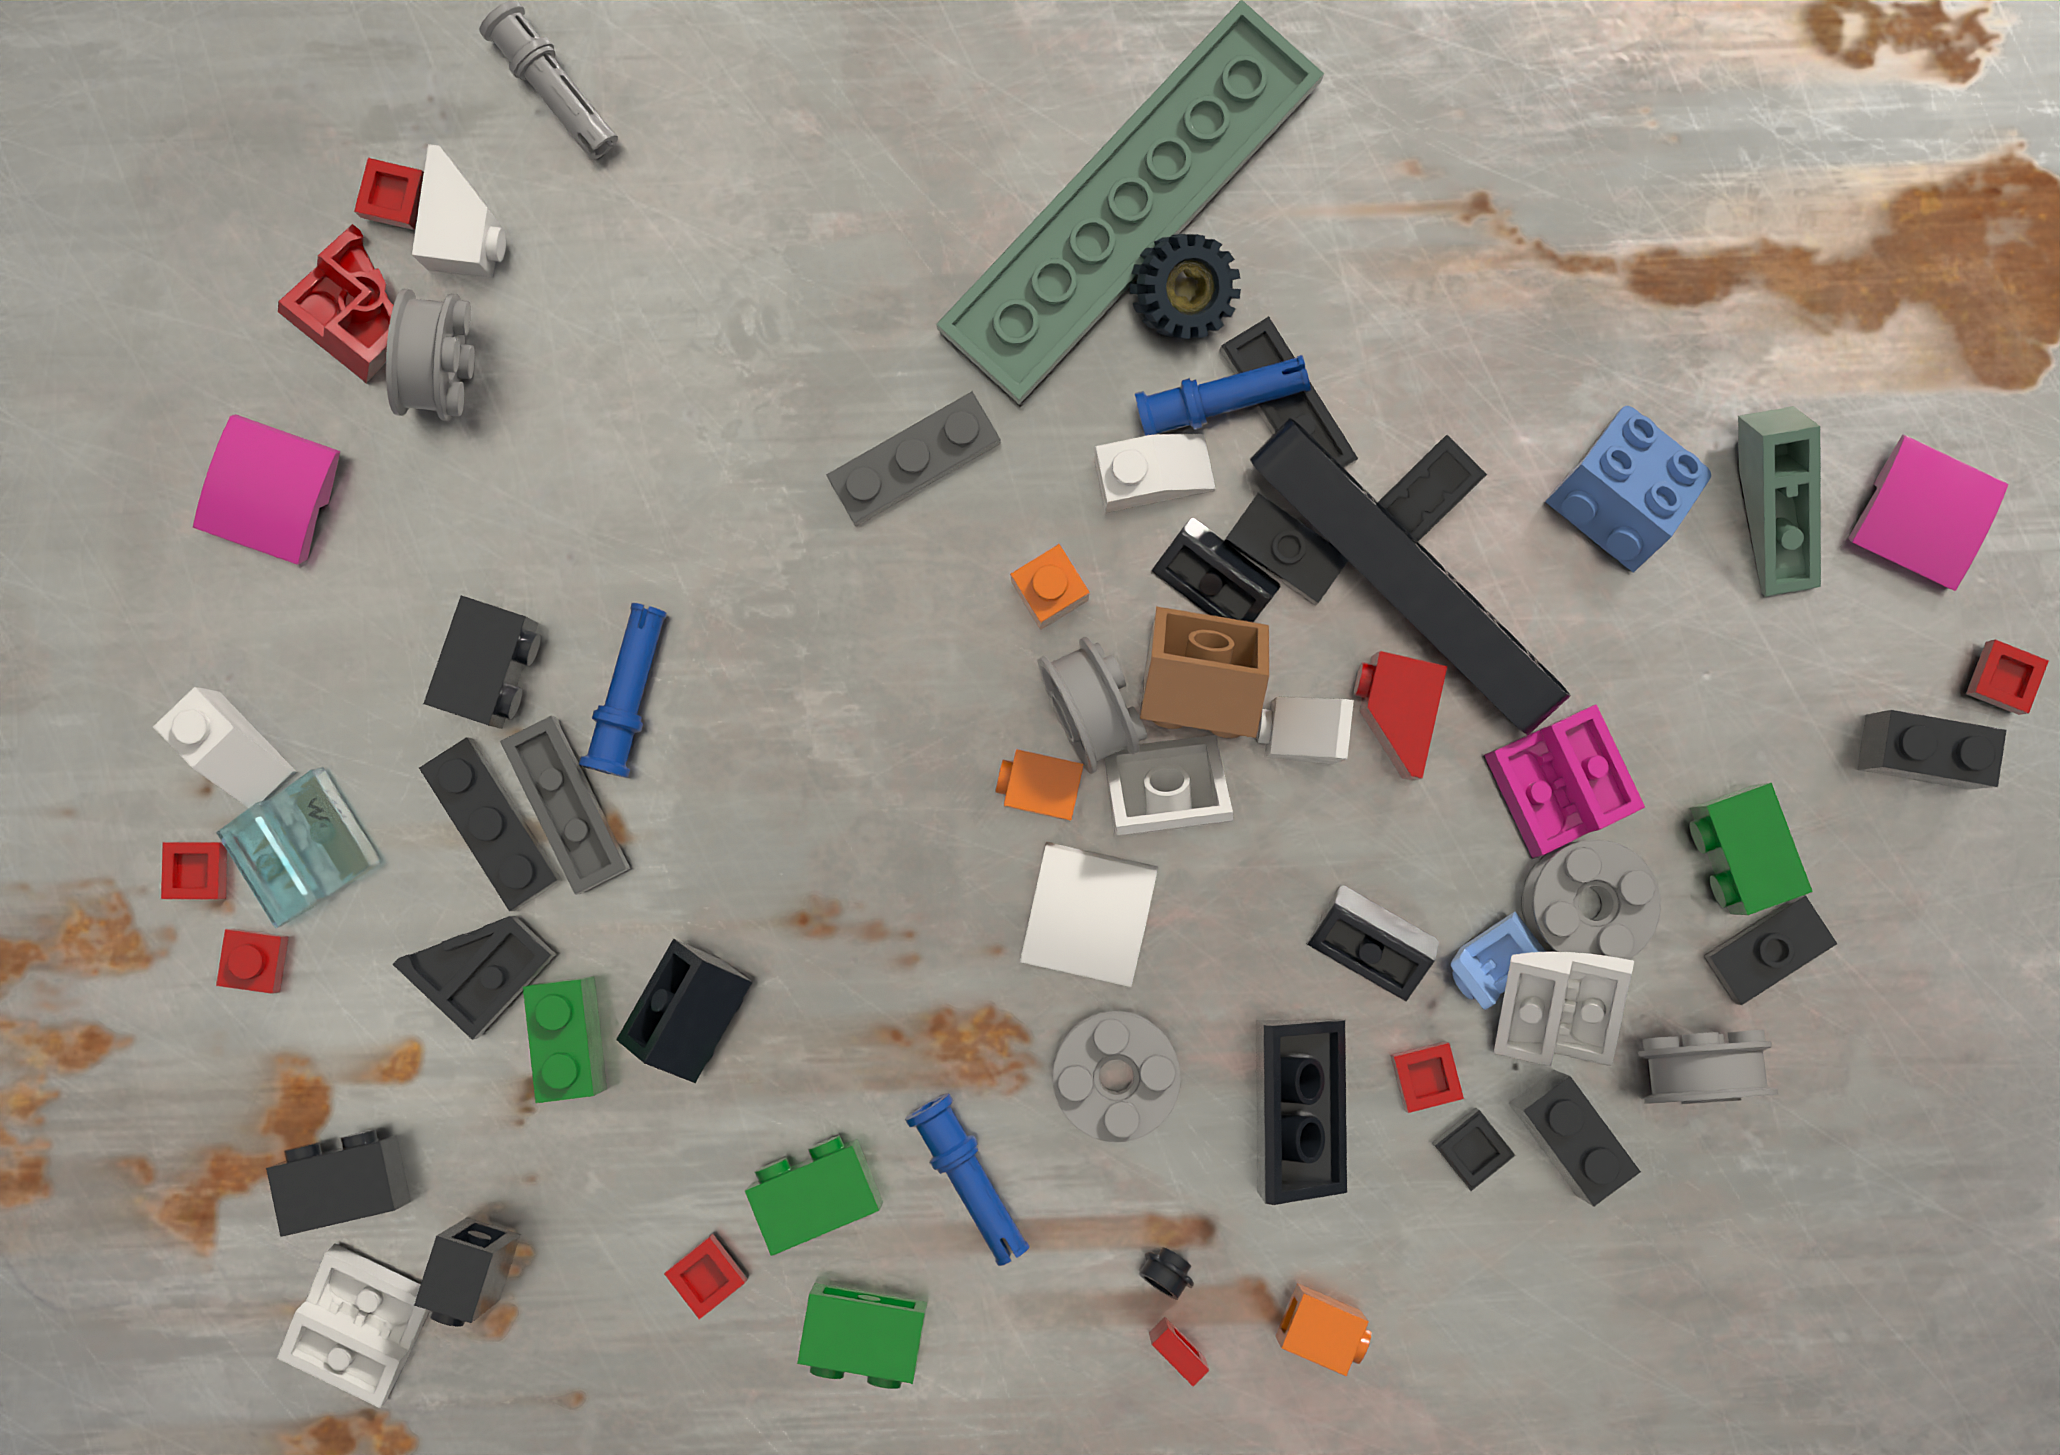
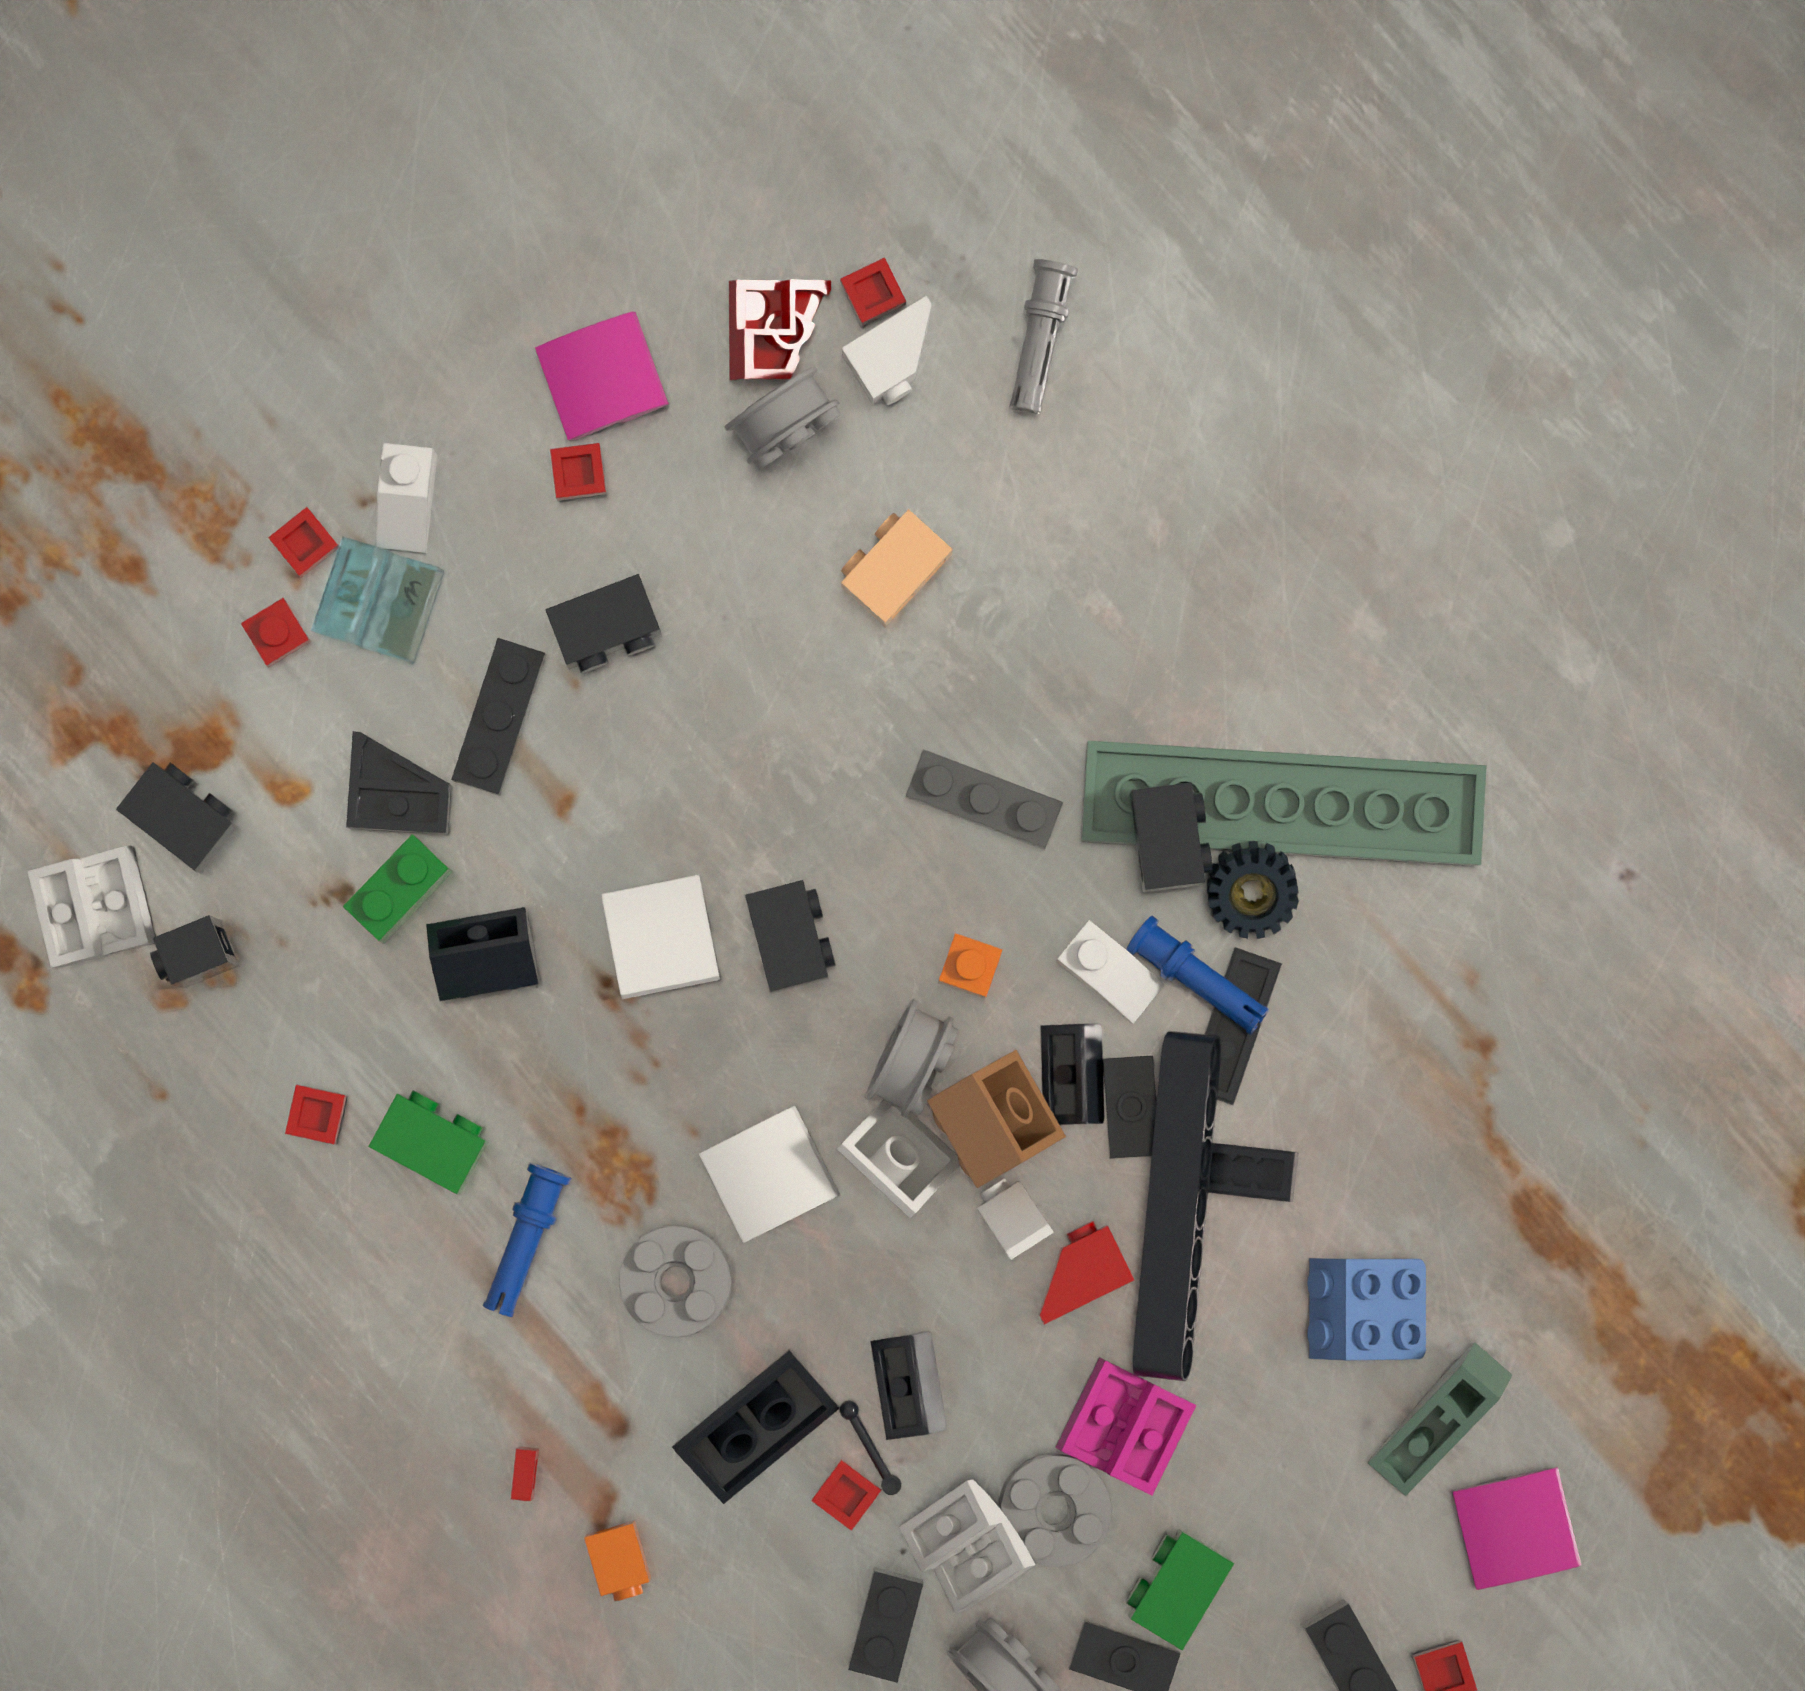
camera: 40 degrees right, 0 degrees up
dark grey plate [500,716,630,895] -> none
blue pin [579,603,667,778] -> none
green brick [797,1283,928,1389] -> none
orange brick [995,749,1084,822] -> none
black plate [1139,1247,1194,1300] -> none
black tile [1431,1108,1516,1191] -> none
light blue bracket [1451,912,1546,1010] -> none
none -> red plate [550,443,607,501]
none -> white slope [601,875,720,999]
none -> black brick [745,880,836,994]
none -> black hinge [839,1400,901,1495]
none -> light nougat brick [841,509,953,628]
none -> black brick [1130,782,1213,893]

